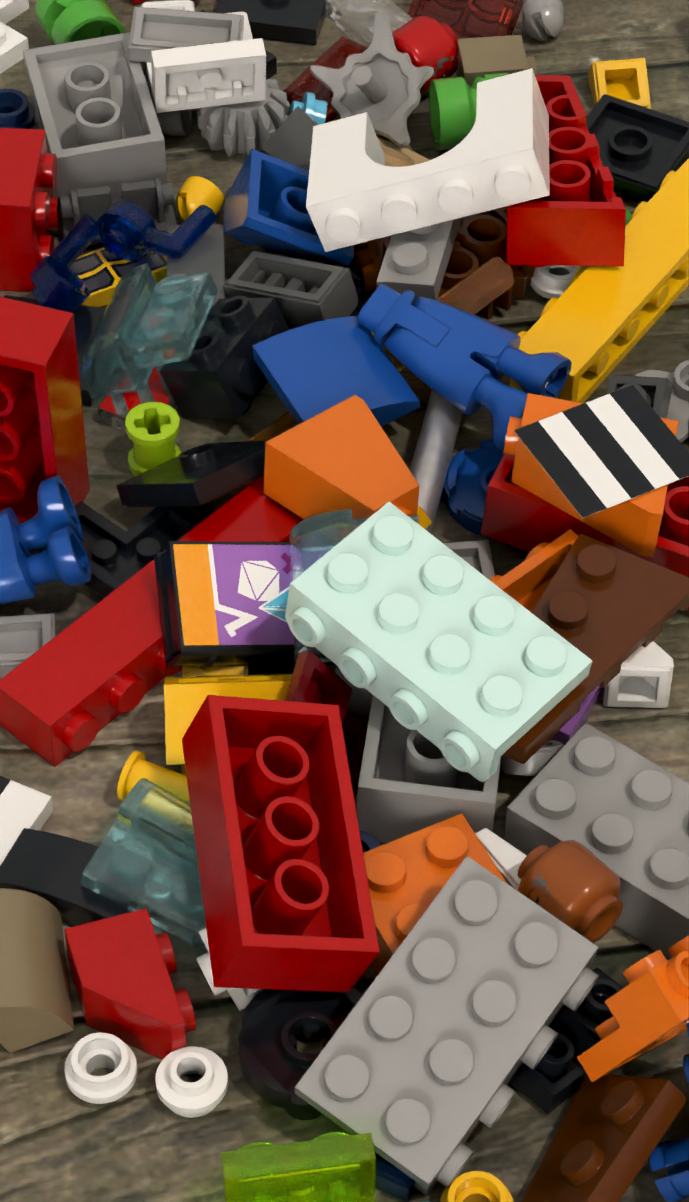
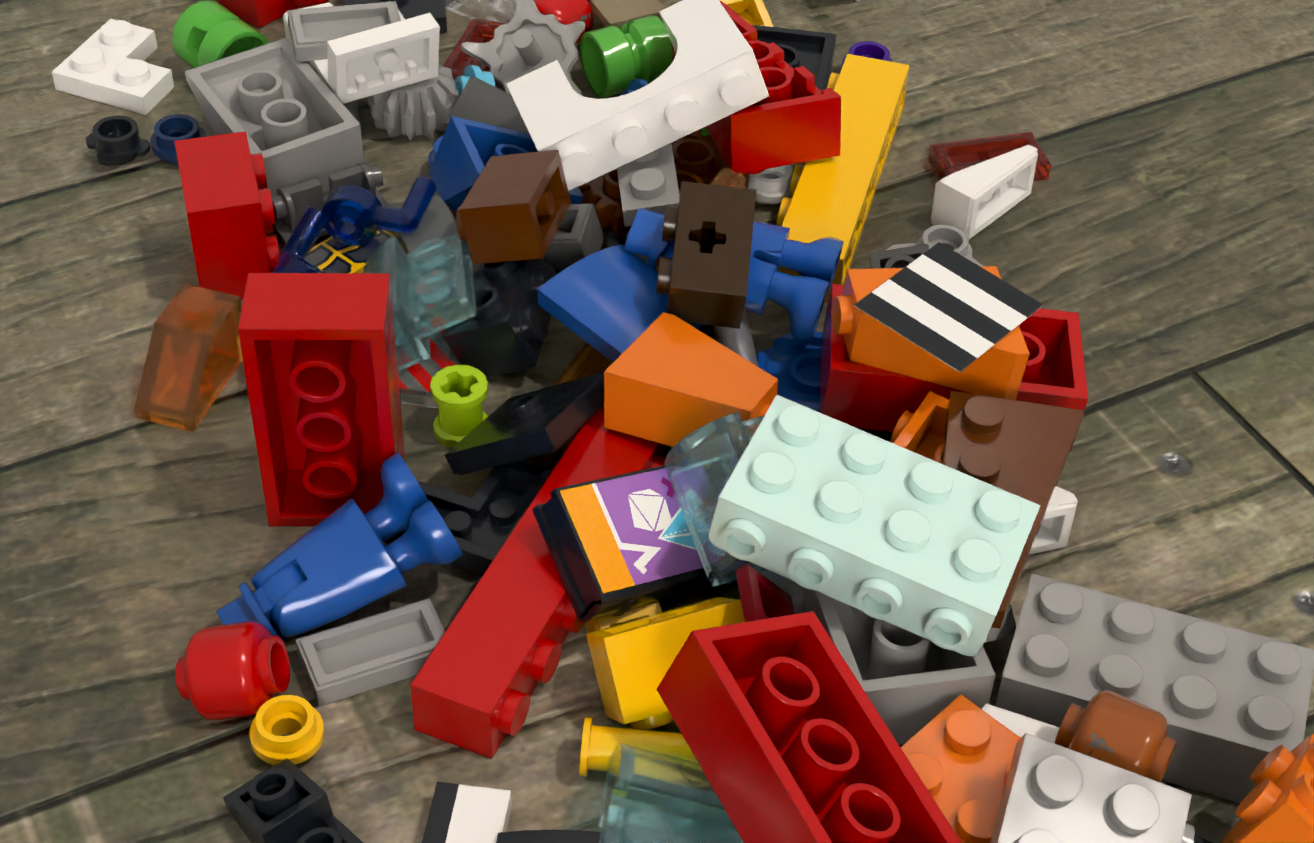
camera: 20 degrees left, 5 degrees down
yellow hinge [175,176,225,225] -> none
none -> reddish brown brick [456,150,571,264]
none -> dark brown brick [656,181,756,329]

